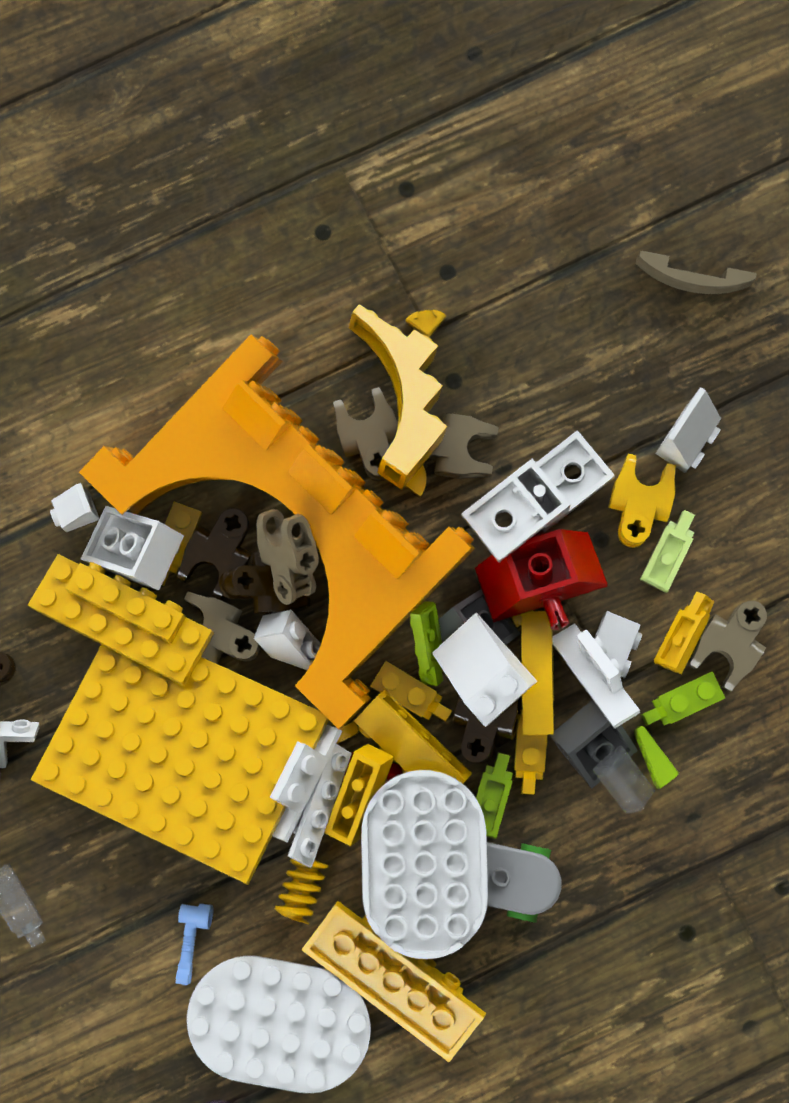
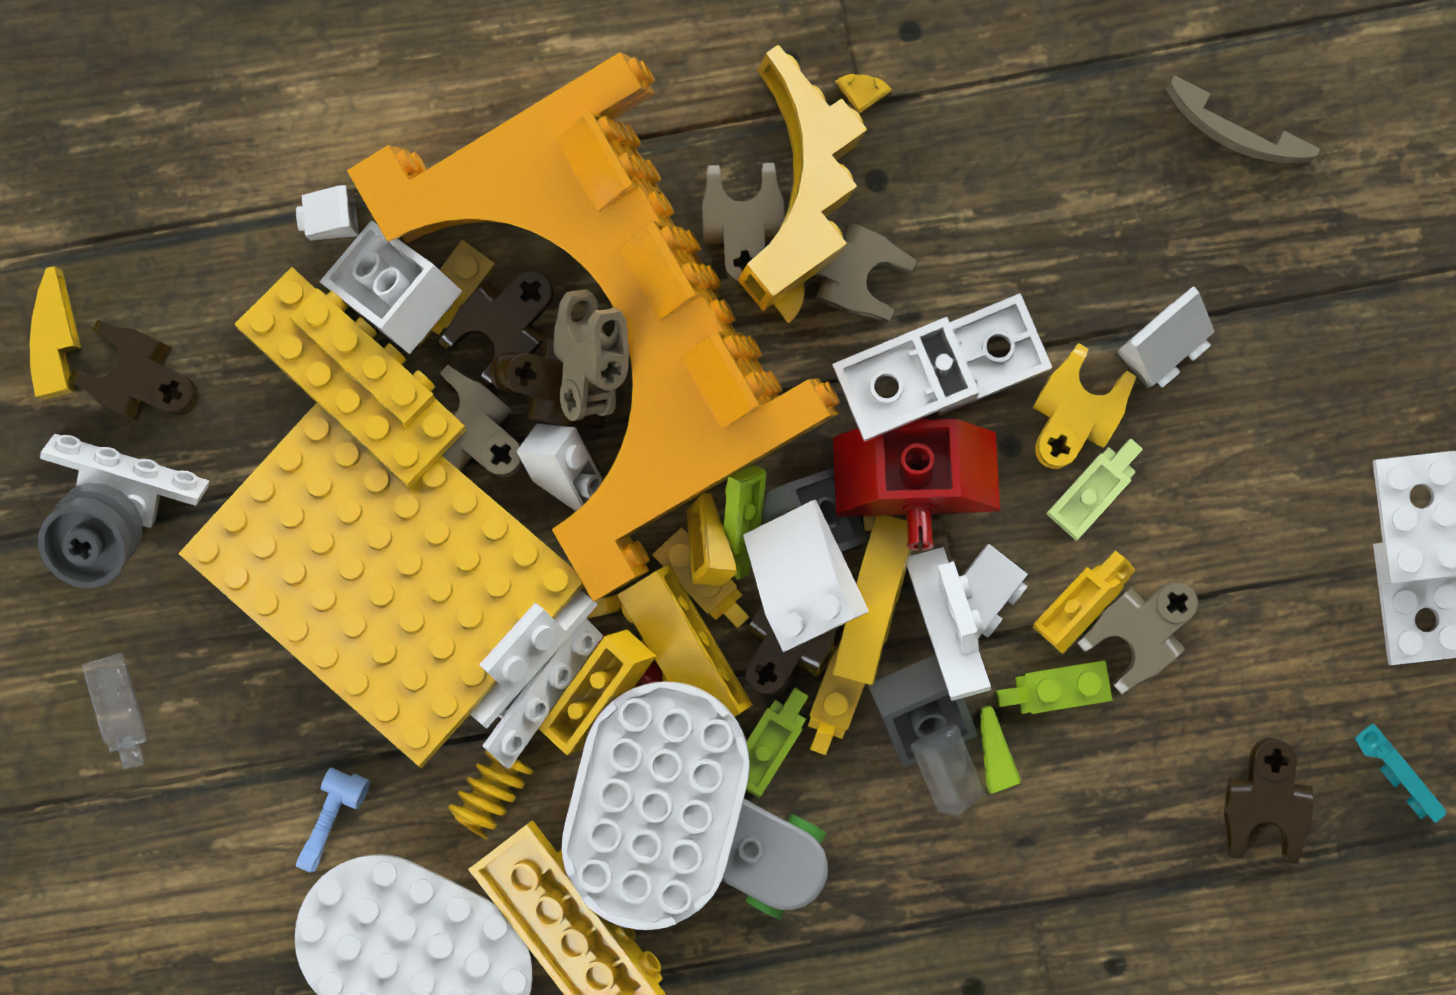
camera: 25 degrees right, 5 degrees up
none -> yellow slope [686,493,737,587]

